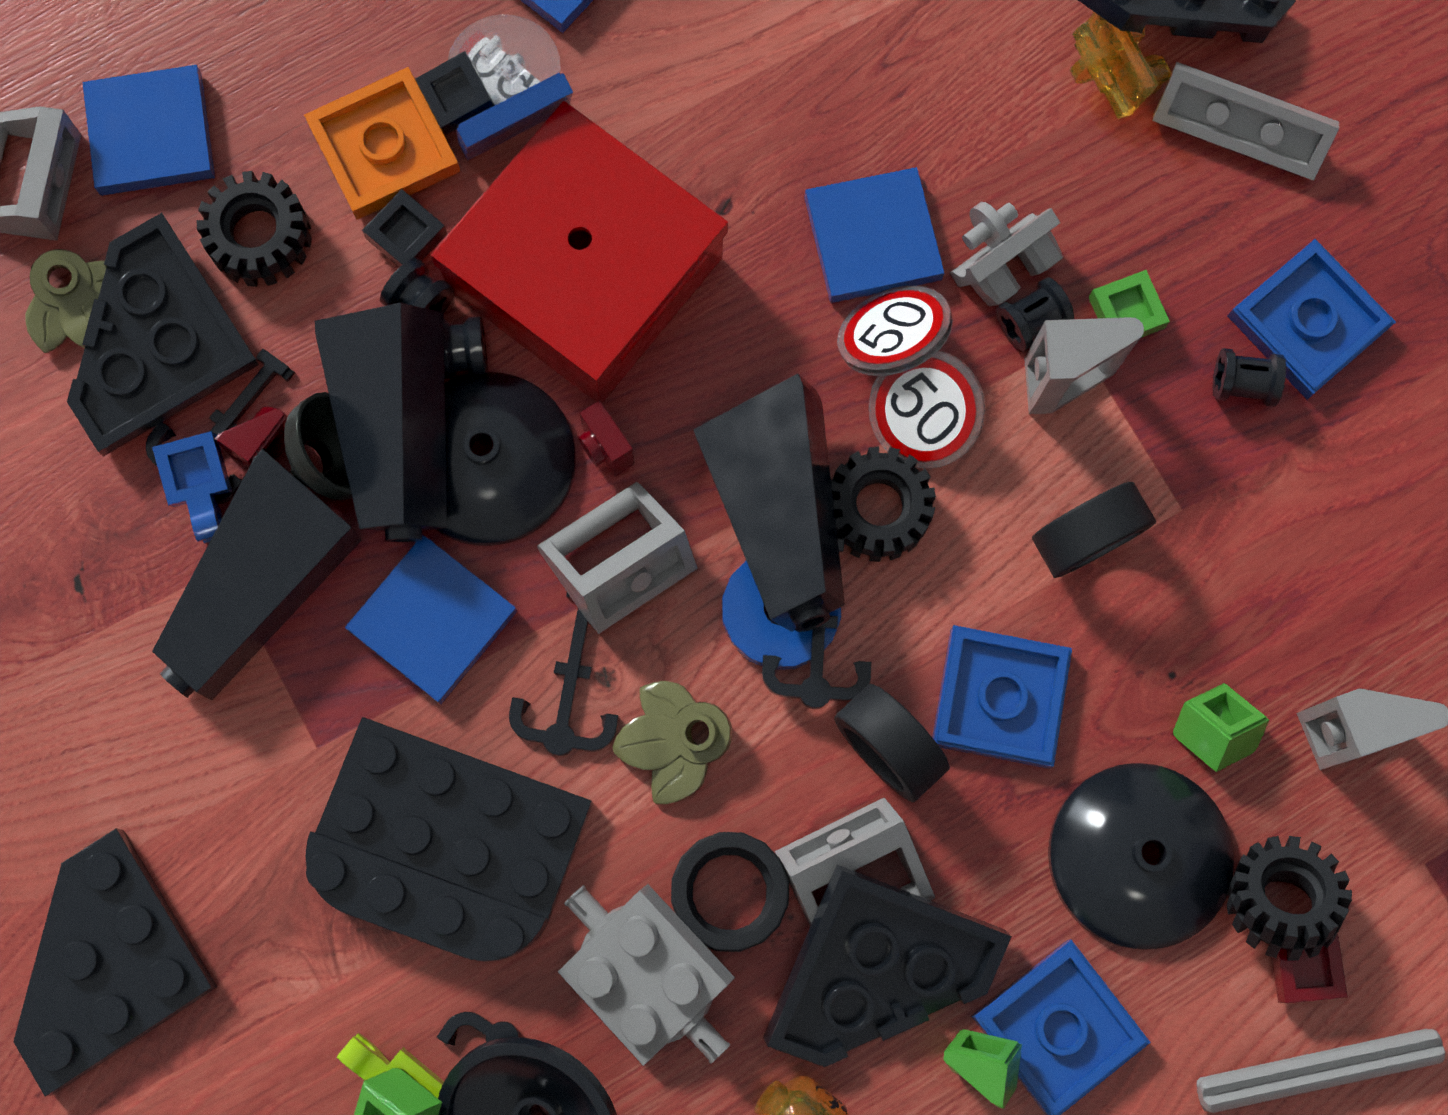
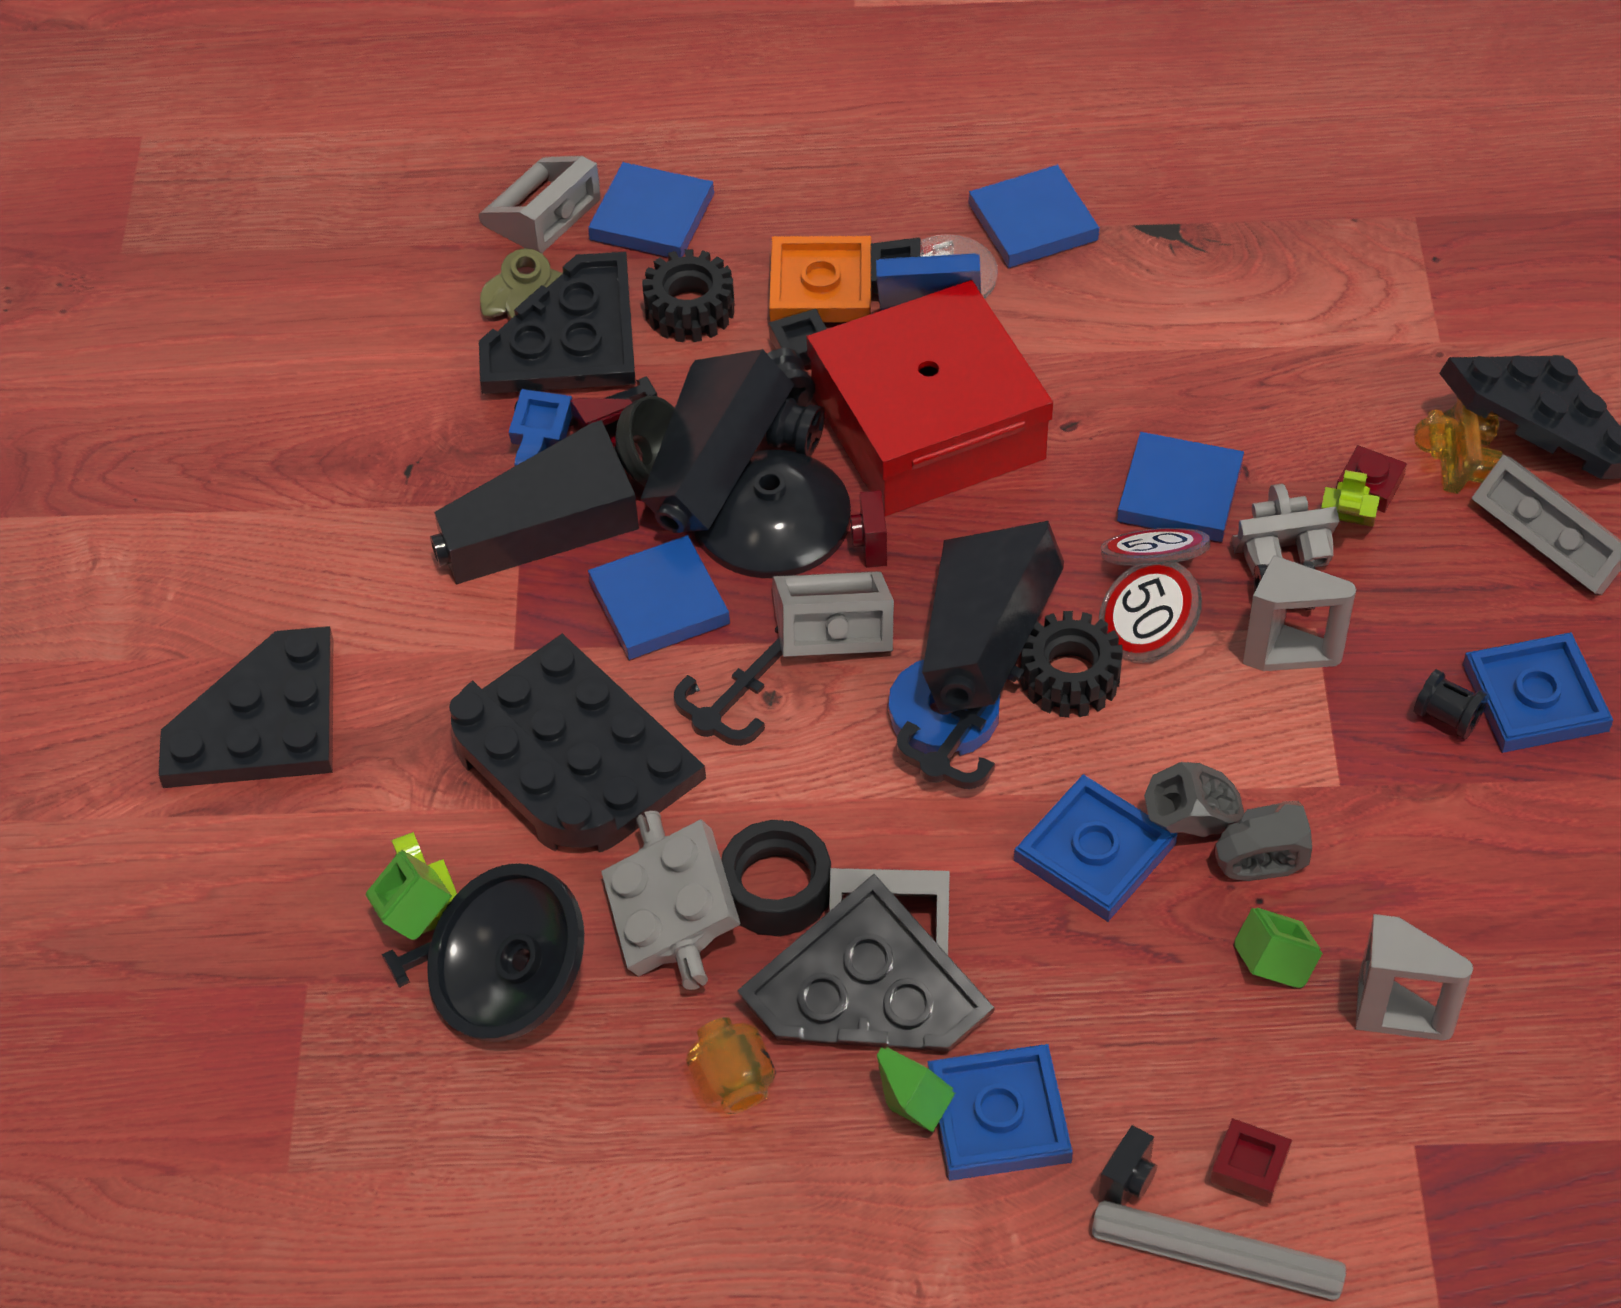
camera: 35 degrees right, 25 degrees down
olive plate [613,681,732,804] -> none
black tyre [834,684,950,802] -> none
black tyre [1032,482,1156,578] -> none
black dish [1048,763,1234,950] -> none
bright green plate [1088,270,1170,338] -> none
black tyre [1227,836,1352,961] -> none
none -> black plate [1098,1125,1157,1206]
none -> dark grey rock [1144,762,1244,837]
none -> dark grey rock [1215,801,1312,881]
none -> lime plate [1321,470,1380,527]
none -> dark red plate [1336,445,1407,513]

